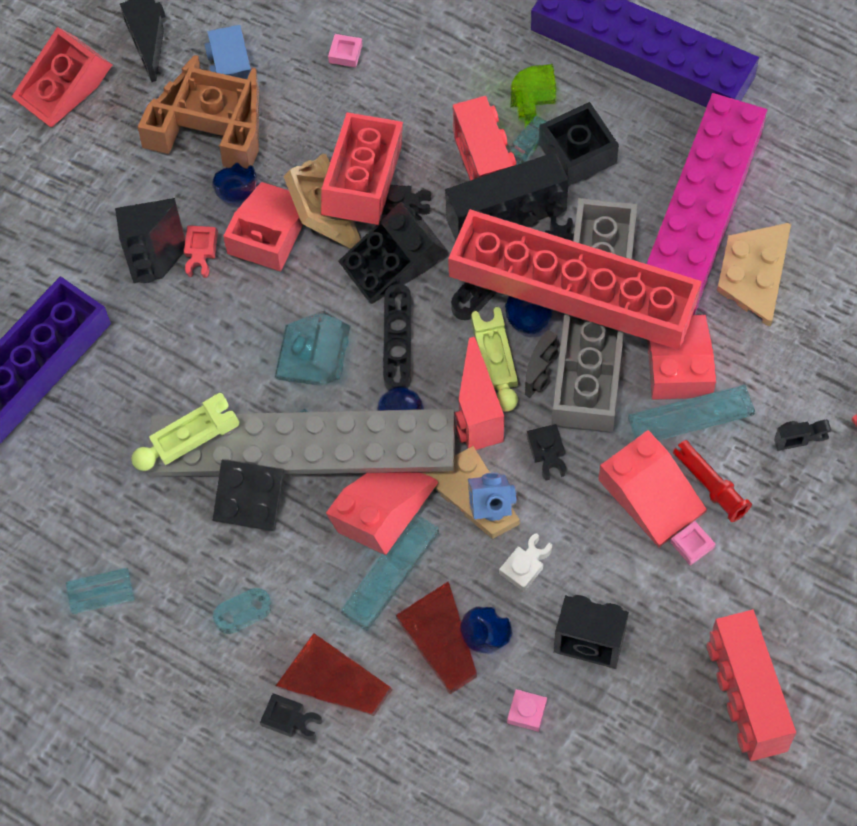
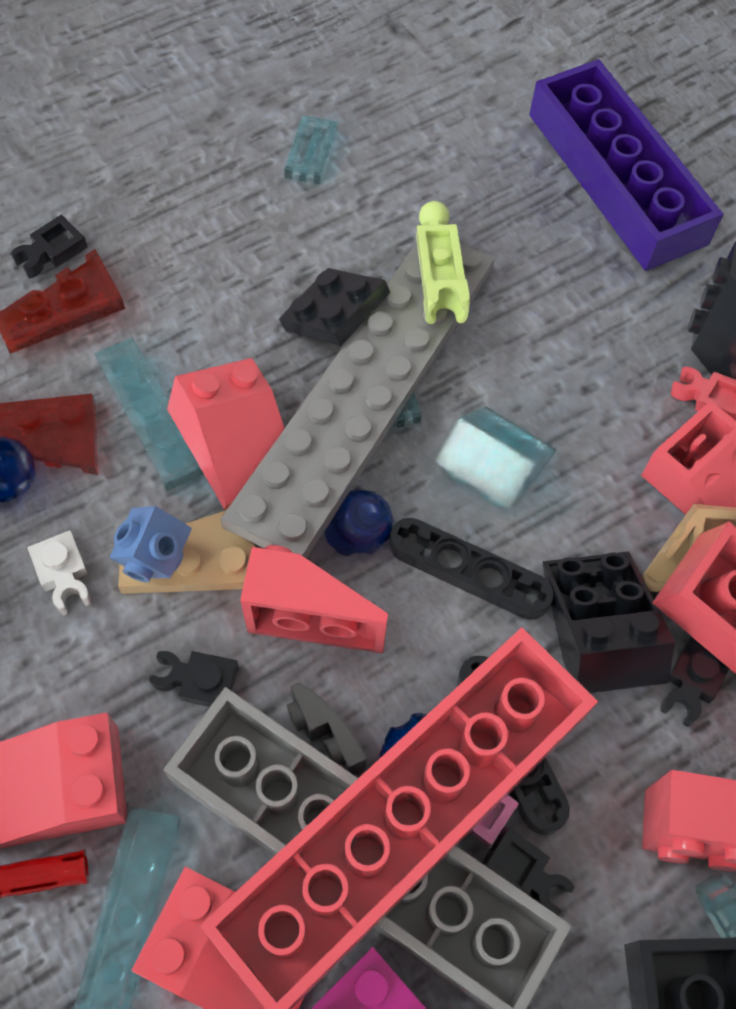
camera: 110 degrees right, 0 degrees up
clear light blue beam [213,588,272,634] -> none
black brick [445,152,569,240] -> none
yellowish green plate [471,307,518,412] -> none

